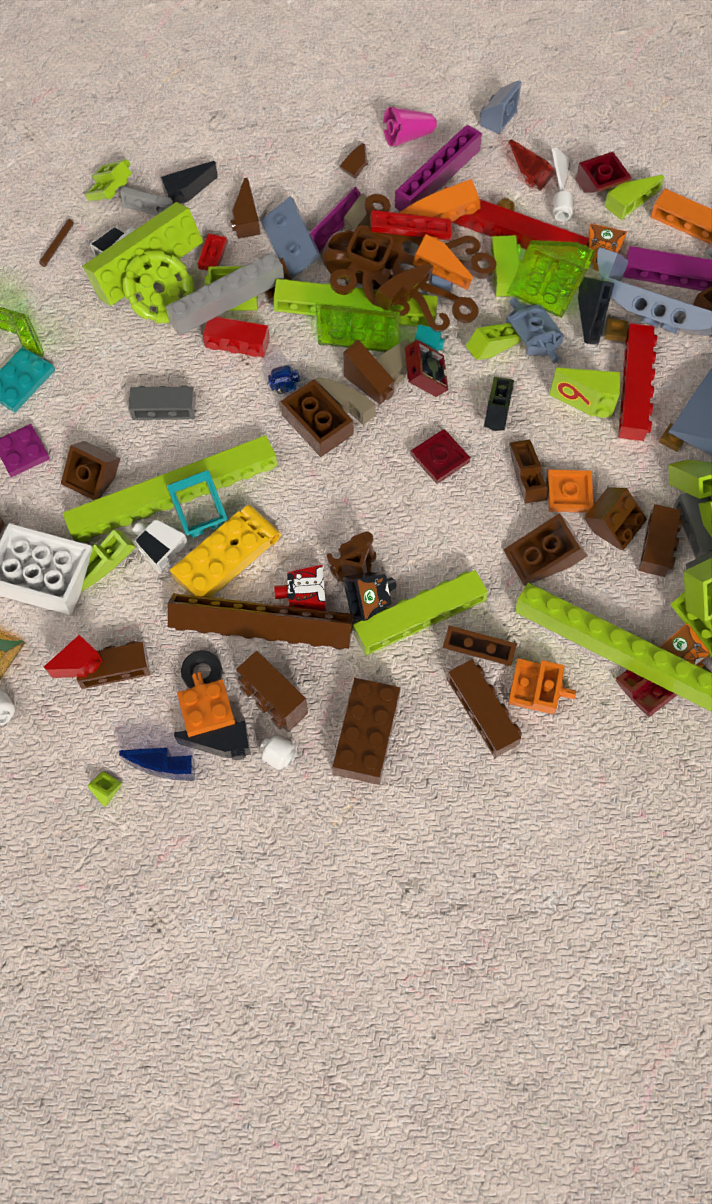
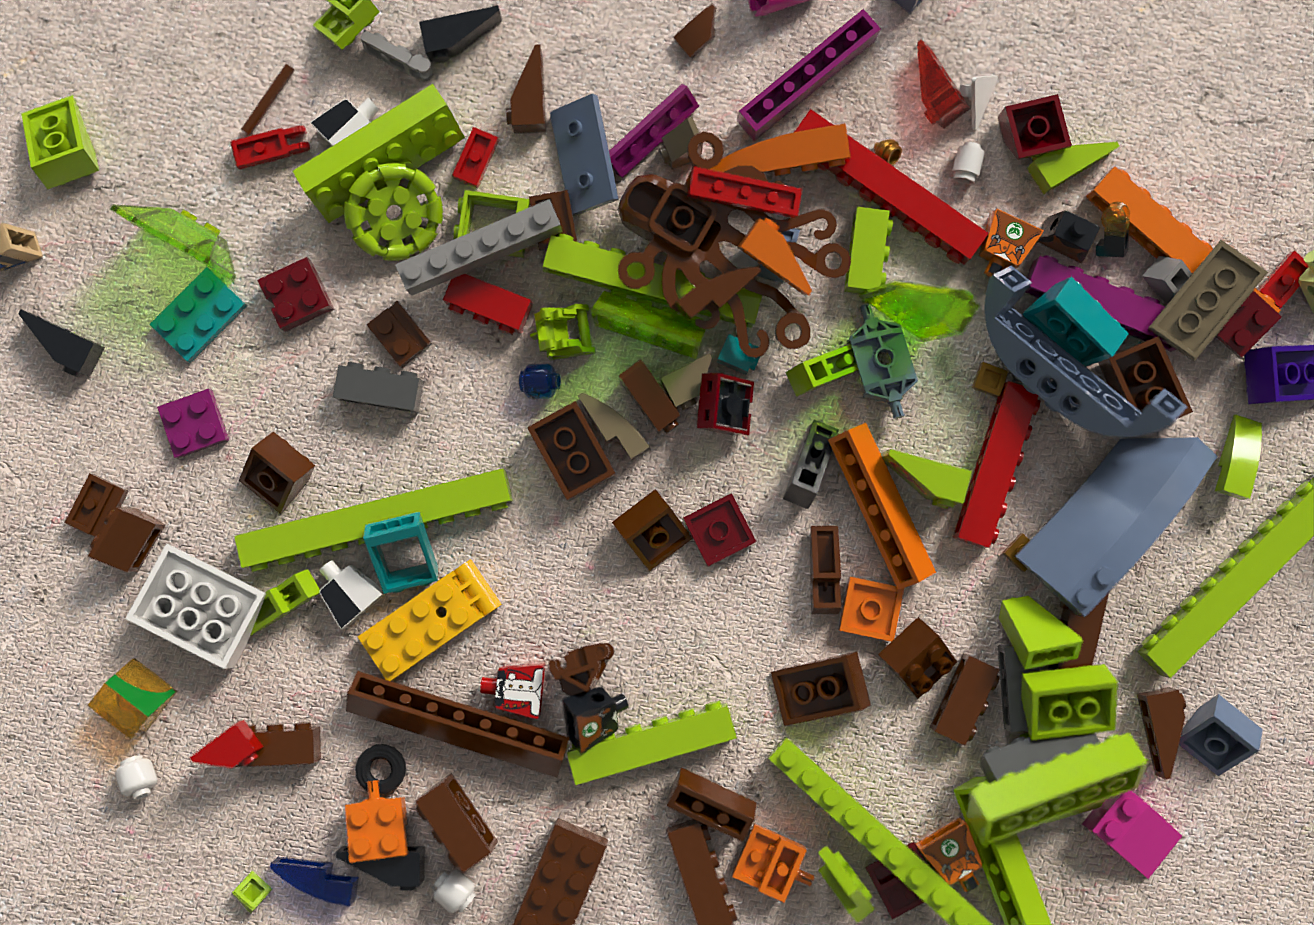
camera: 10 degrees right, 20 degrees up
black slope [578,277,614,345] -> none
none -> red hinge [230,126,311,170]
none -> dark red piece [257,257,334,332]
none -> reddish brown plate [366,301,432,368]
none -> lime piece [530,304,596,361]
none -> reddish brown slope [612,489,693,572]
none -> lime plate [818,846,875,923]
none -> orange brick [828,423,936,590]
none -> teal slope [1022,277,1129,367]
none -> black torso [1037,210,1100,264]
none -> leg [1096,202,1130,257]

